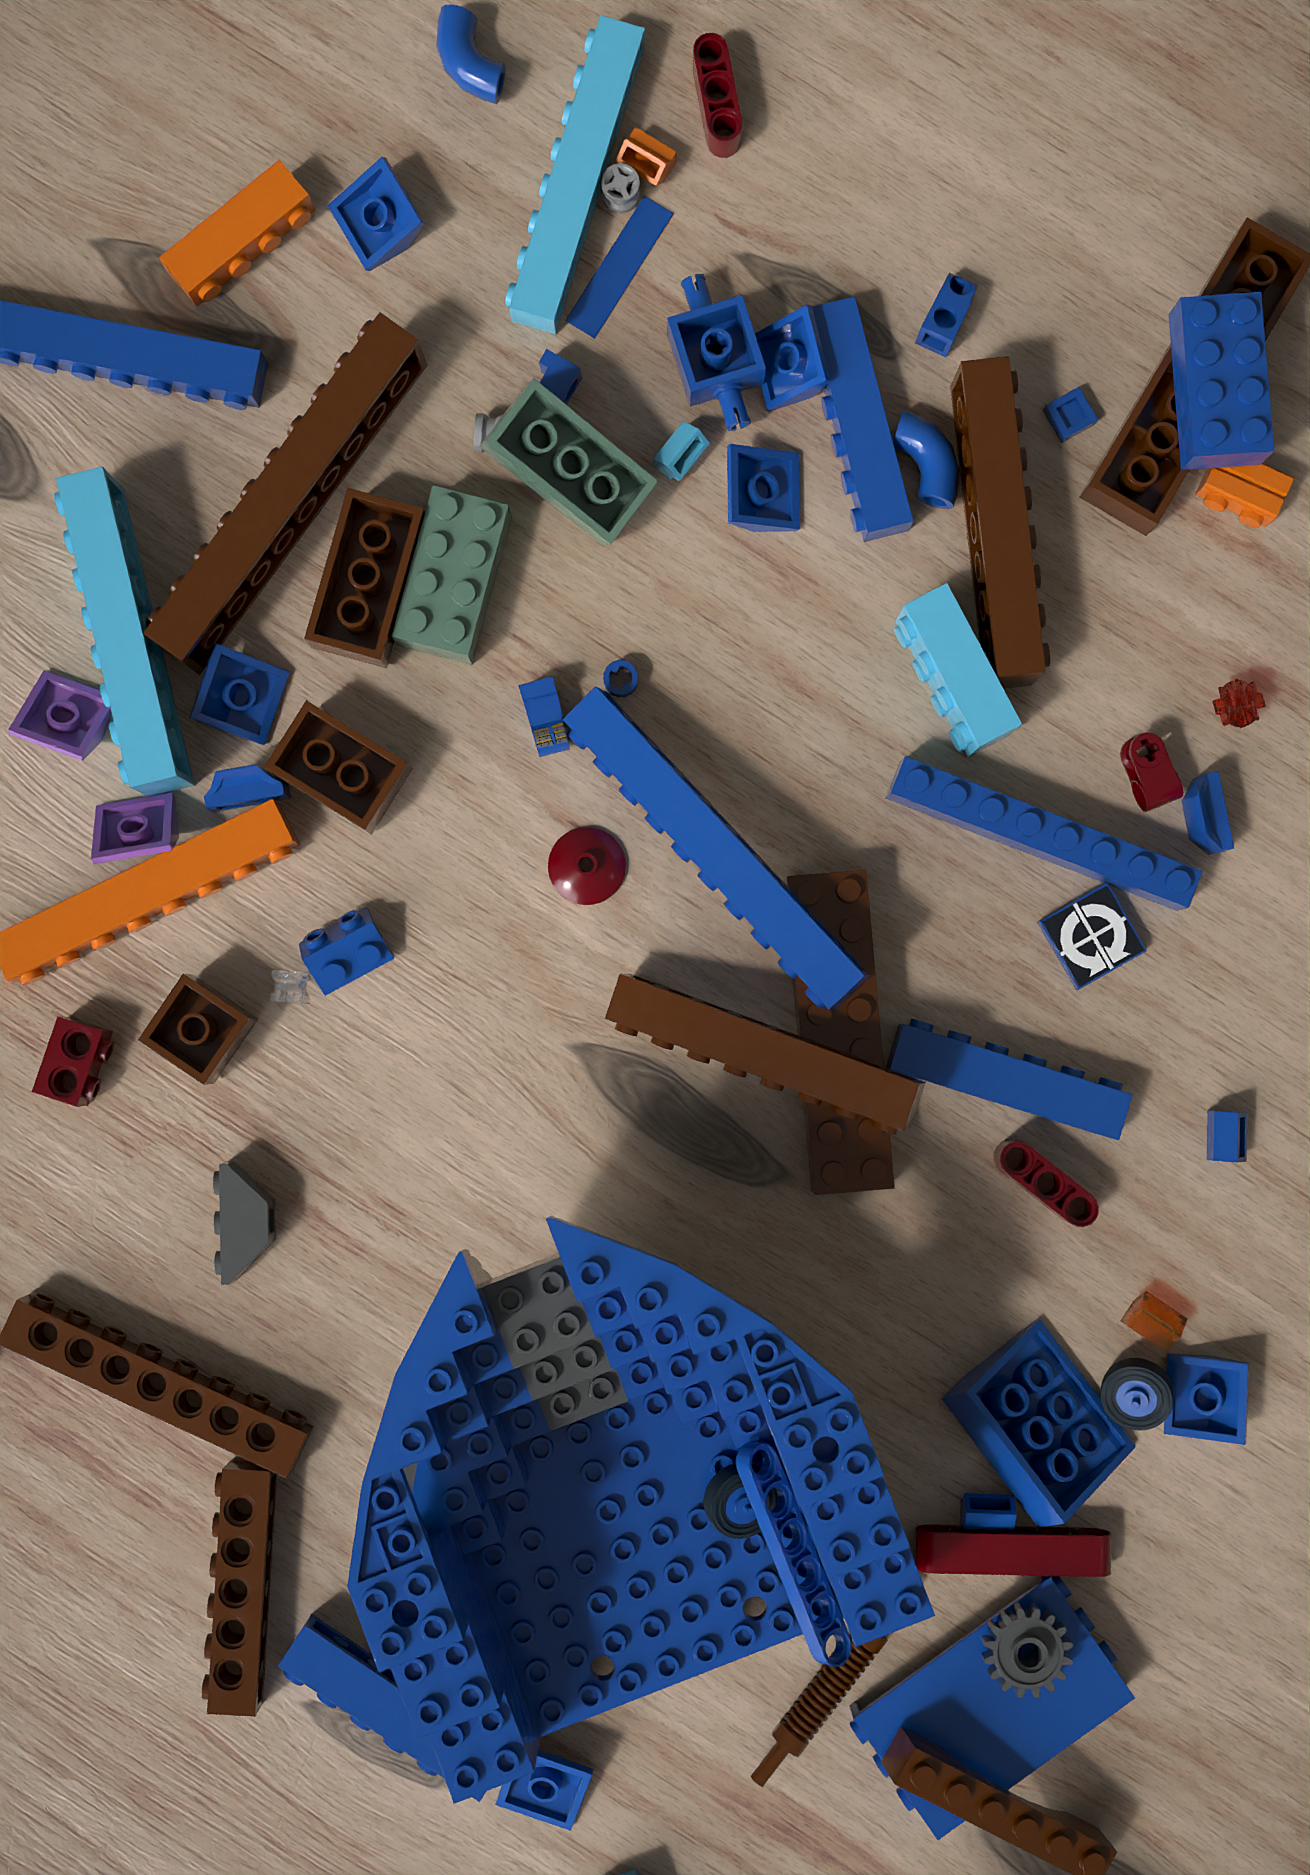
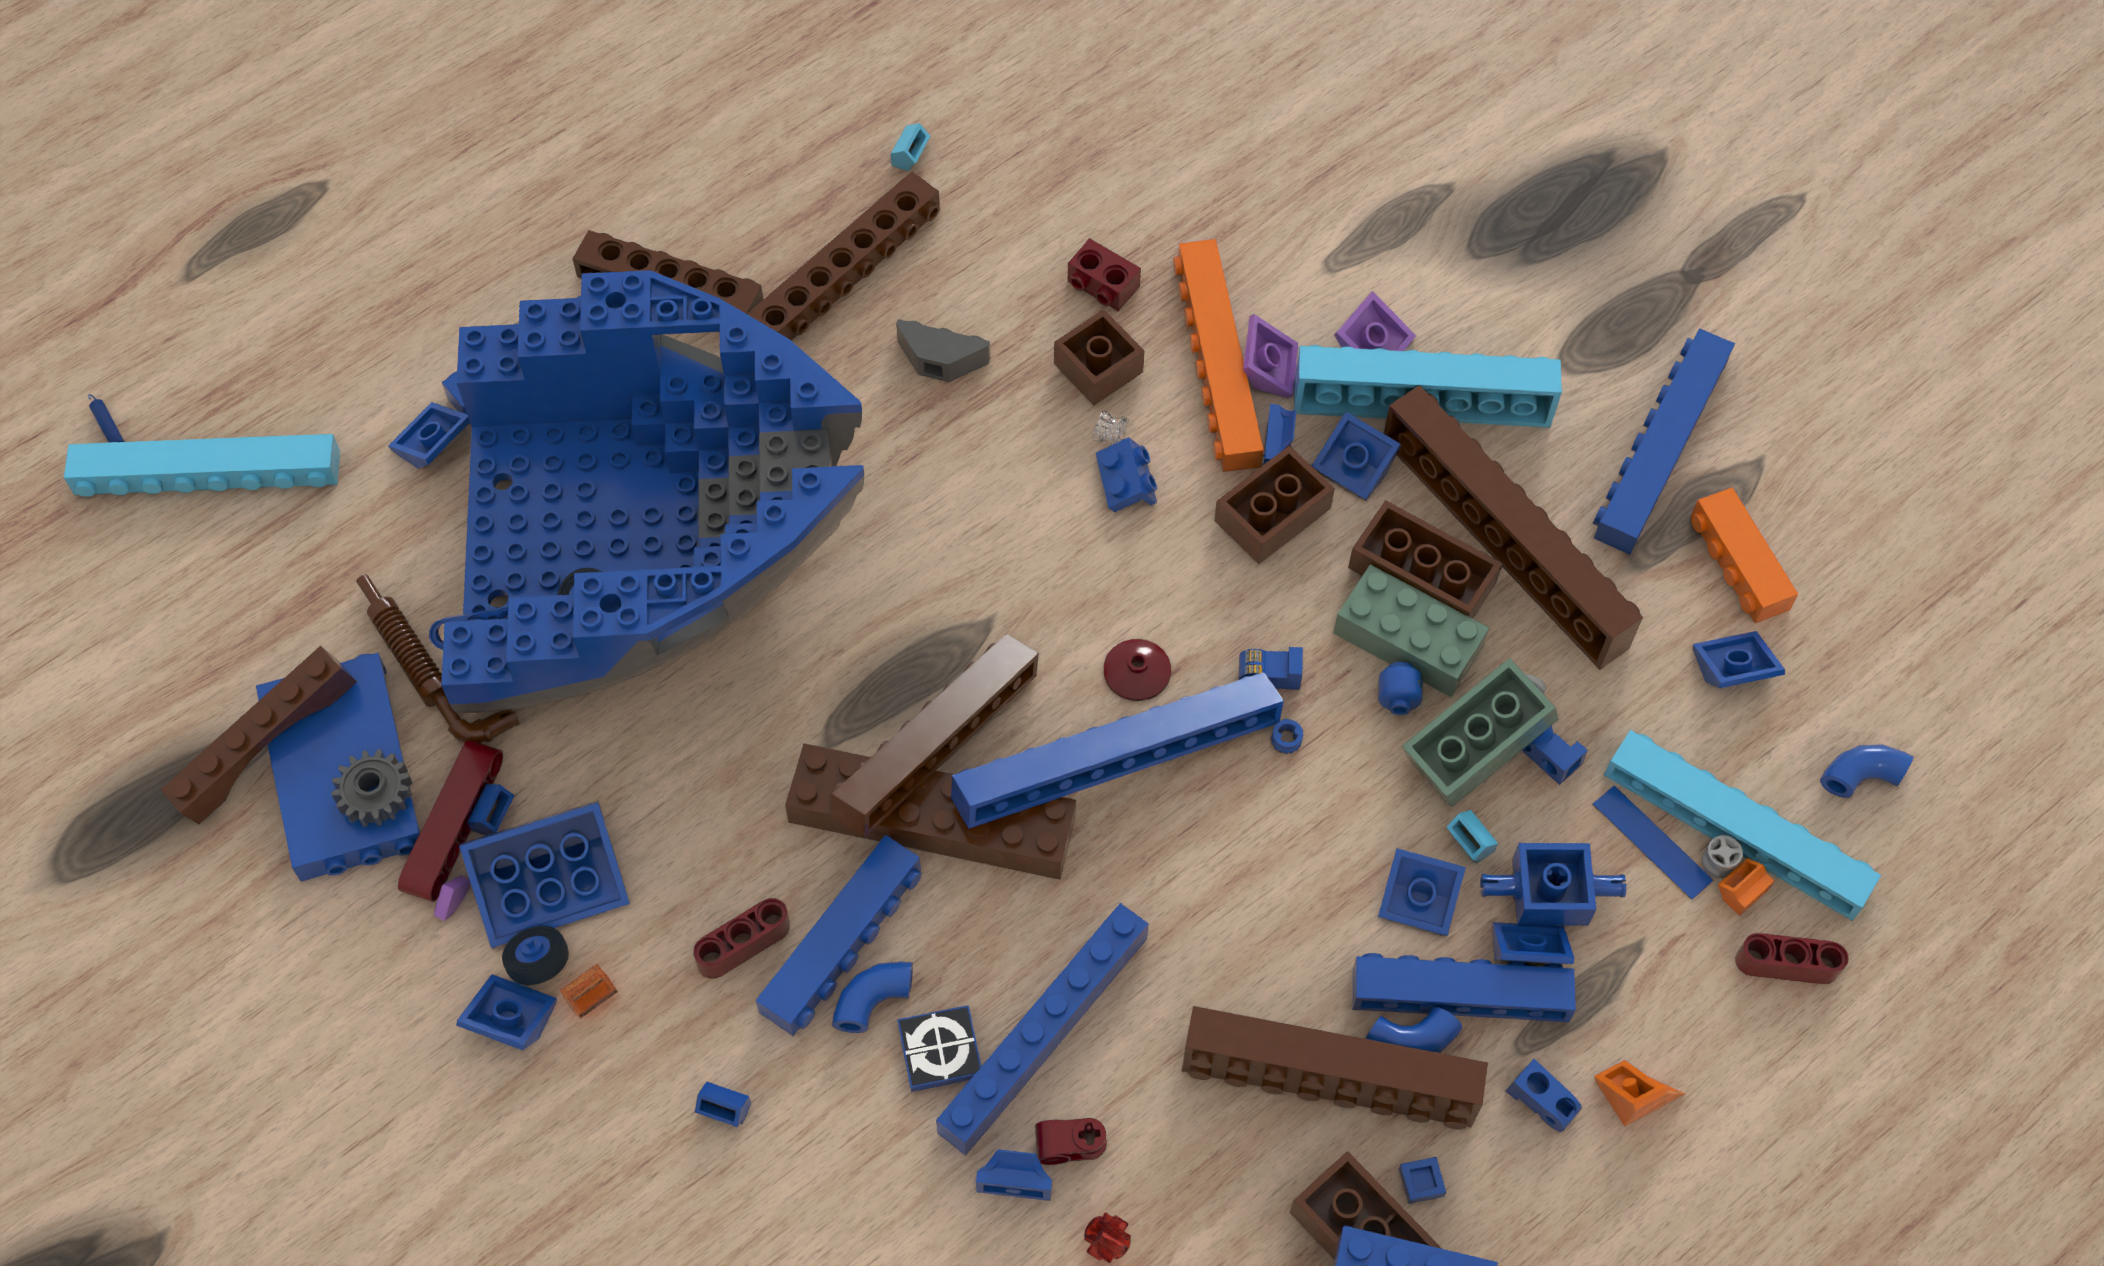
camera: 105 degrees right, 25 degrees down
medium azure brick [894,583,1022,758] -> none
none -> medium lavender tile [434,875,471,921]
none -> blue cylinder [832,961,913,1033]
none -> blue head [1378,662,1423,715]
none -> orange slope [1594,1060,1685,1126]

